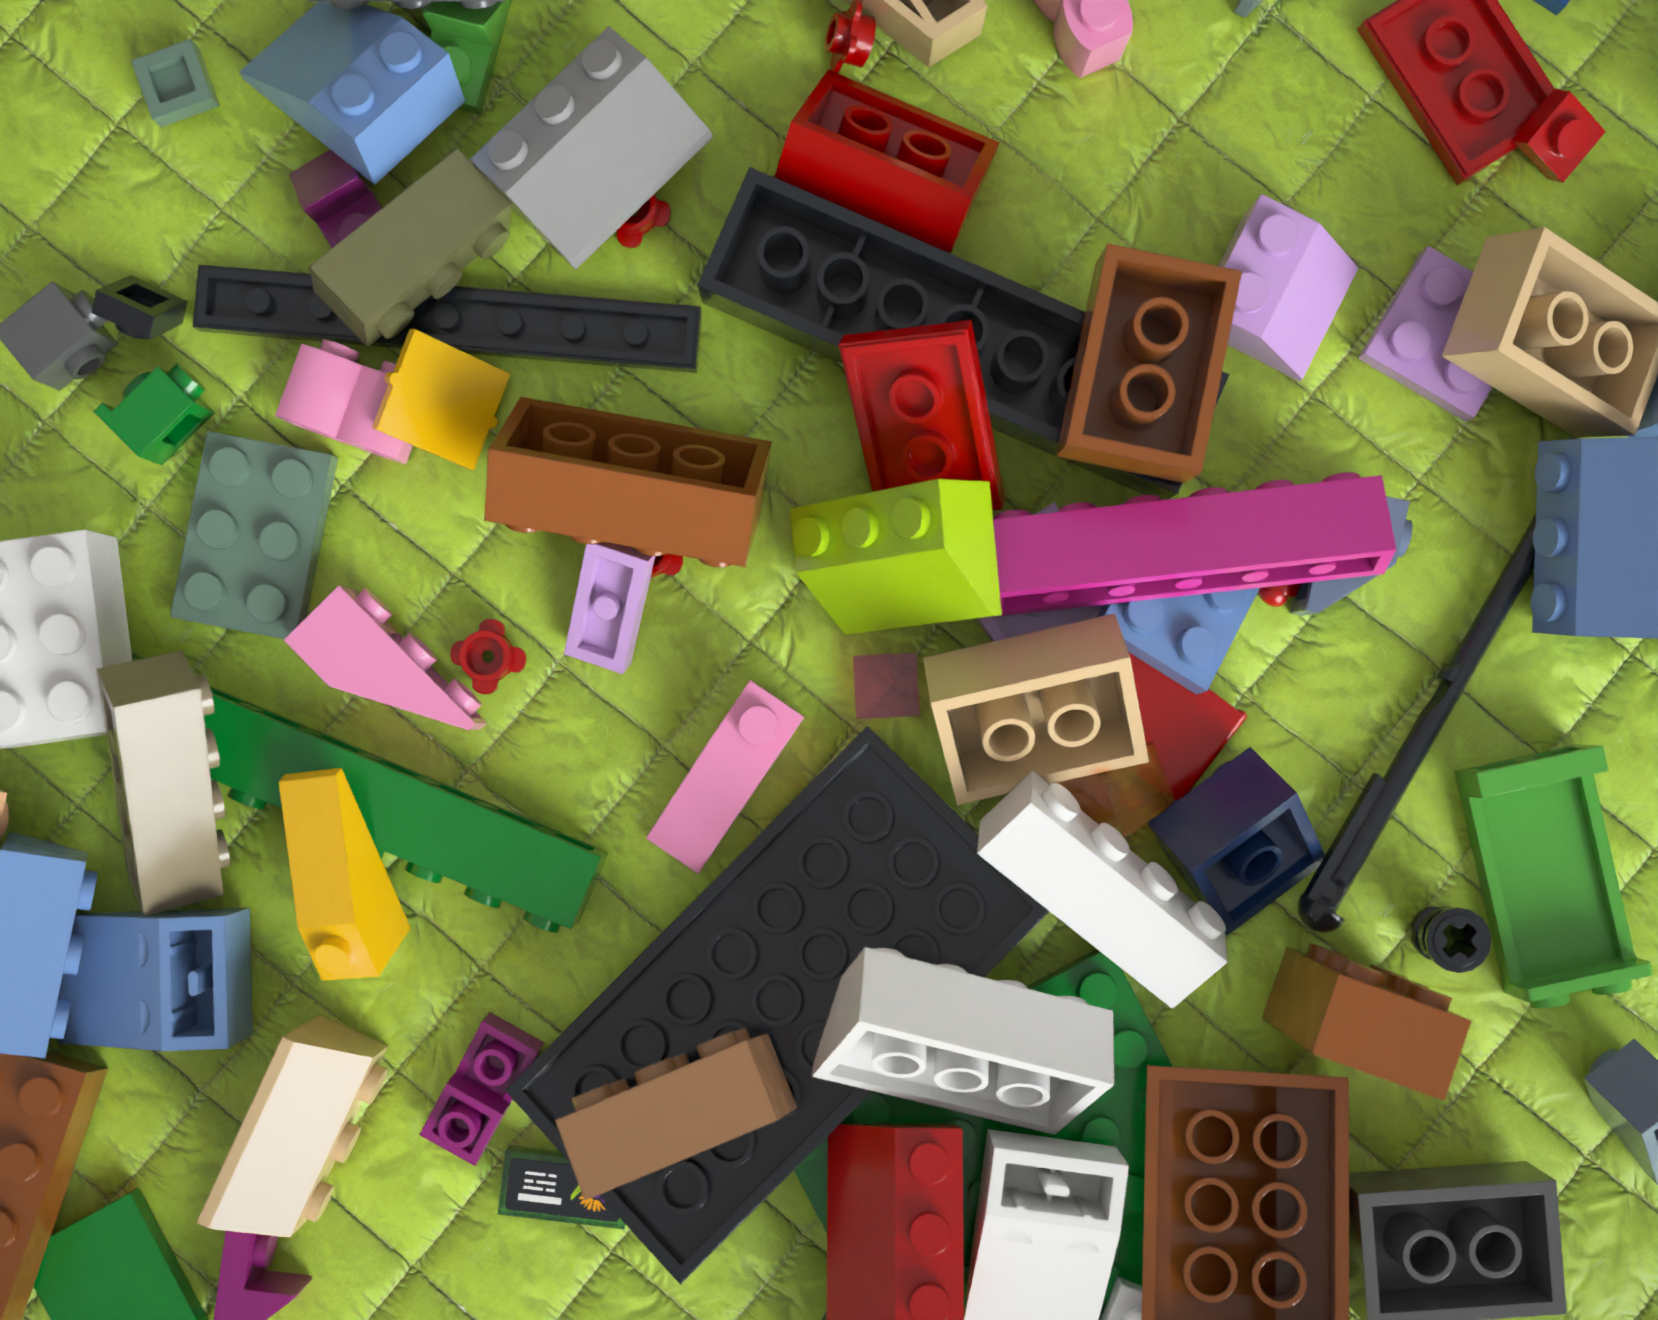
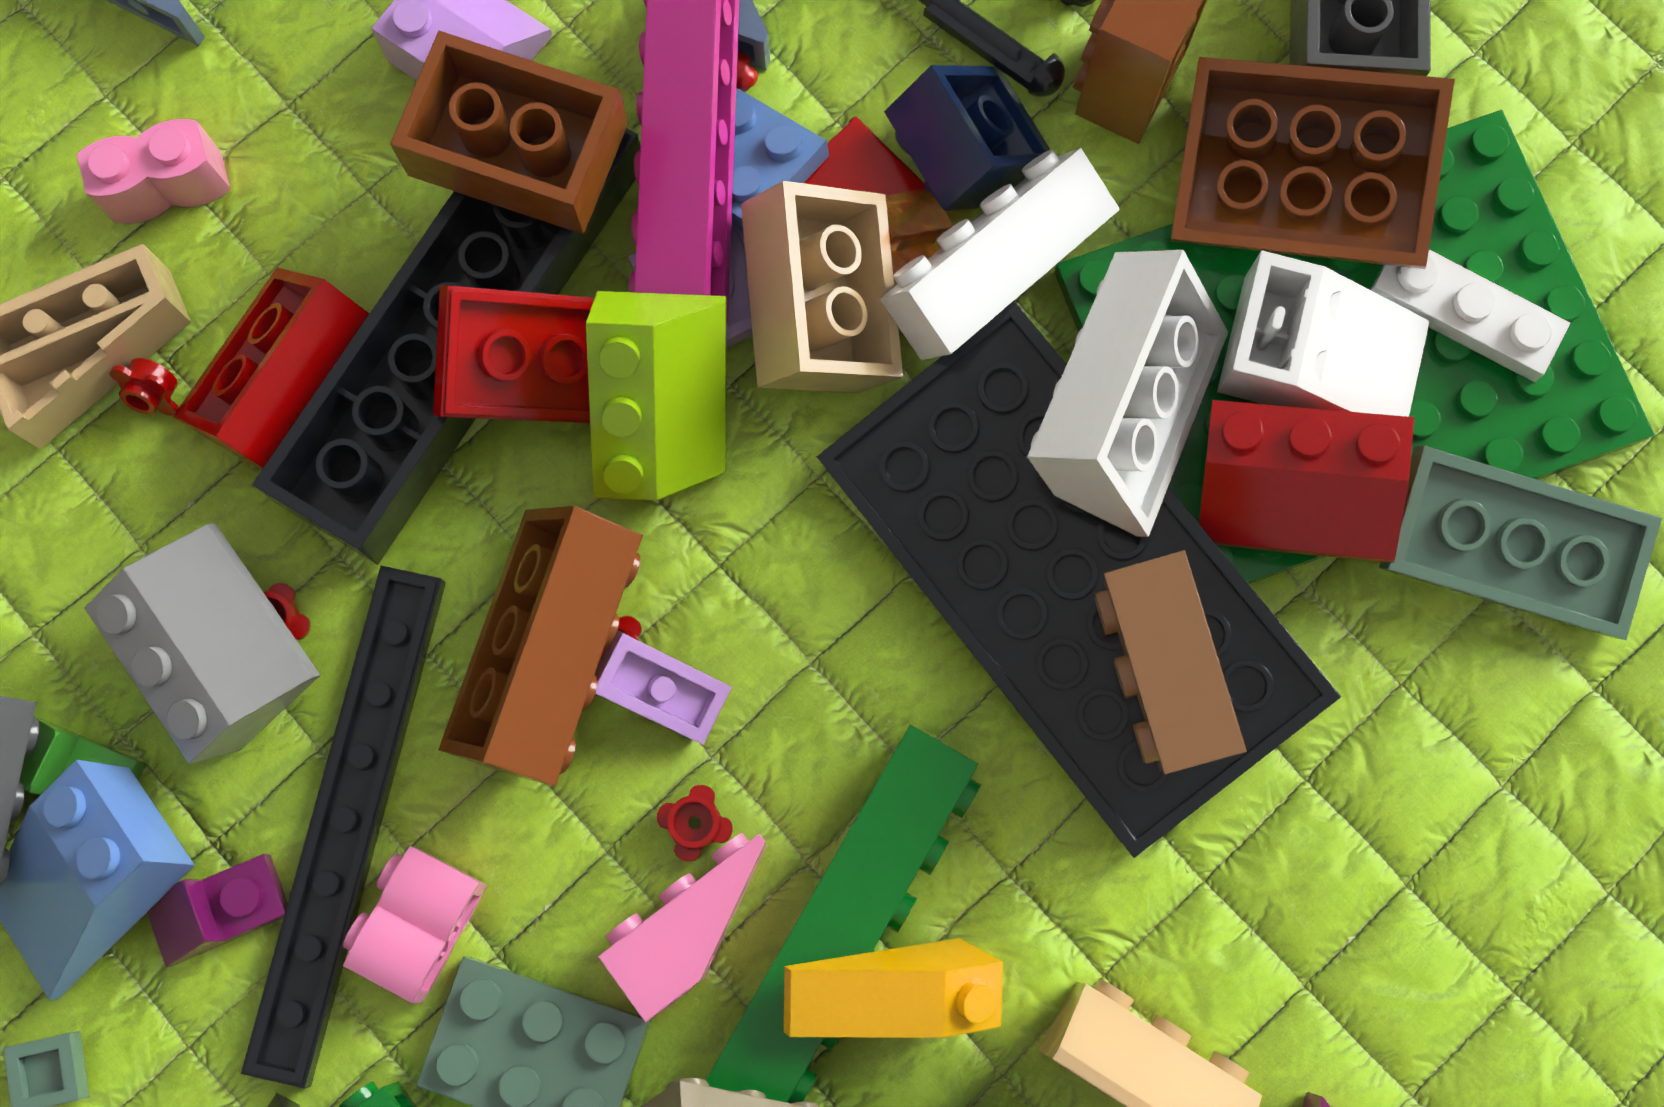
camera: 80 degrees left, 10 degrees down
olive brick [309,148,511,347] -> none
yellow piece [372,329,510,471] -> none
magenta slope [419,1012,544,1166] -> none
tile [497,1145,626,1230] -> none
bright pink slope [646,680,805,874] -> none
clear pink tile [852,652,920,719] -> none

